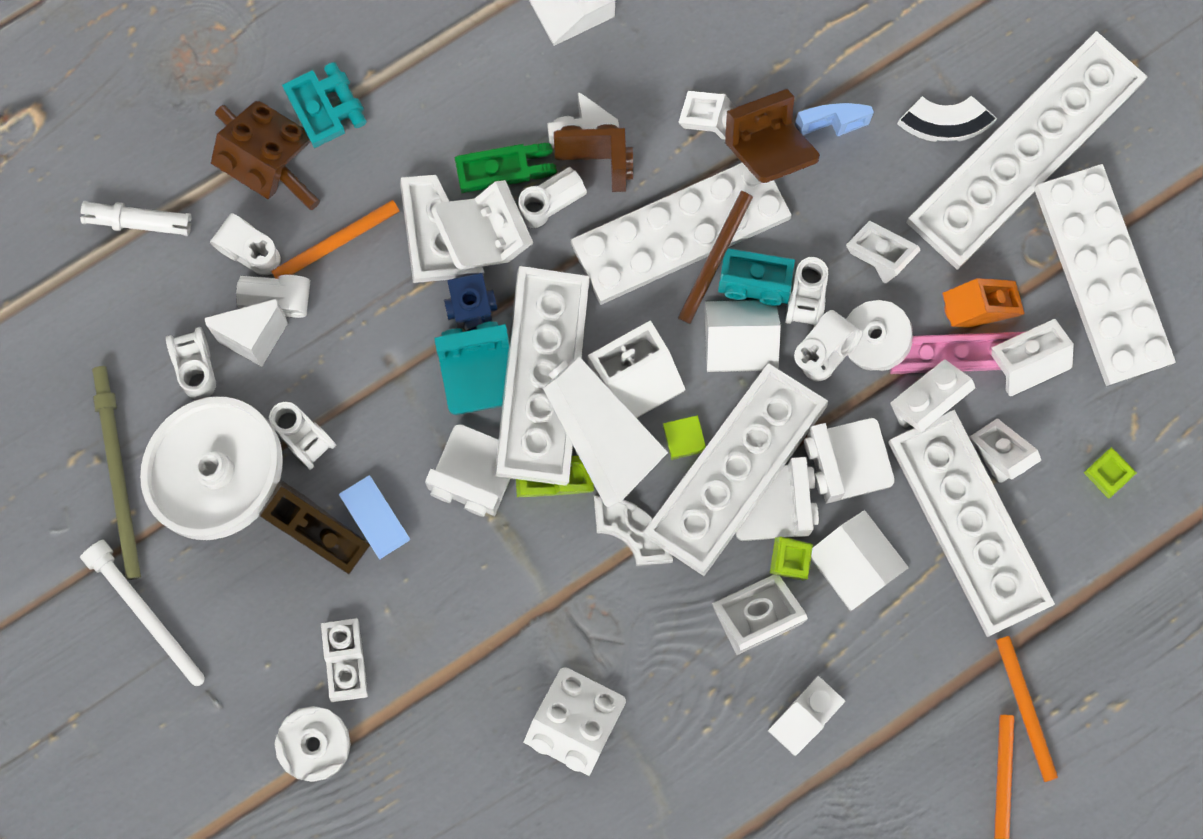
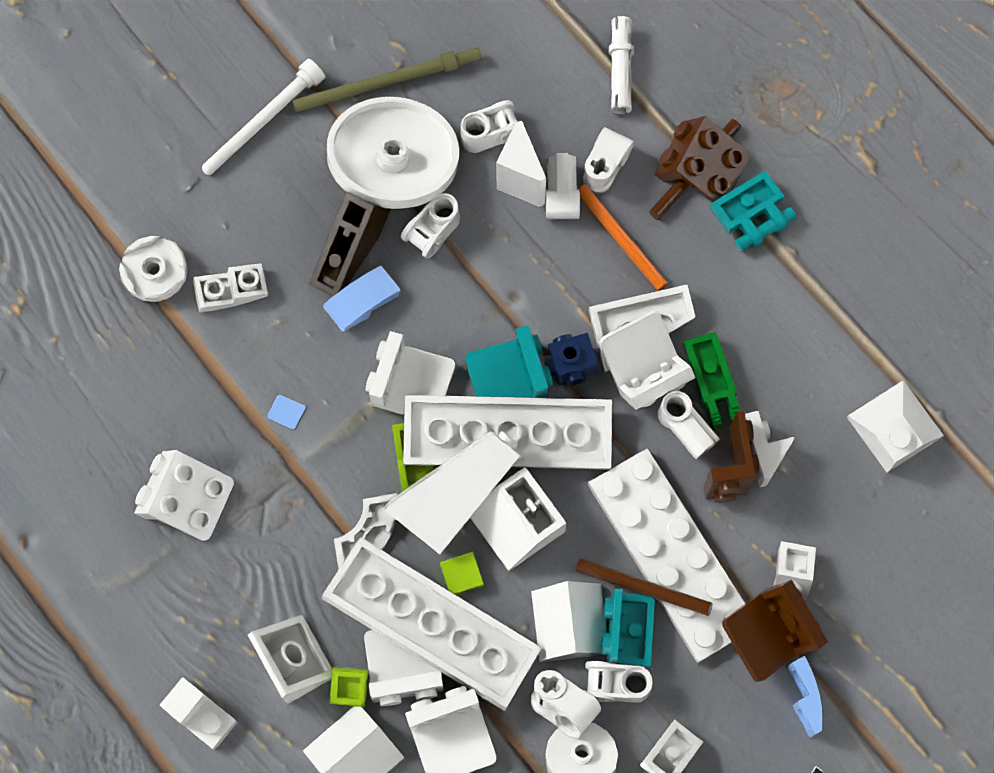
camera: 90 degrees right, 5 degrees down
none -> light blue sticker [267,395,306,429]

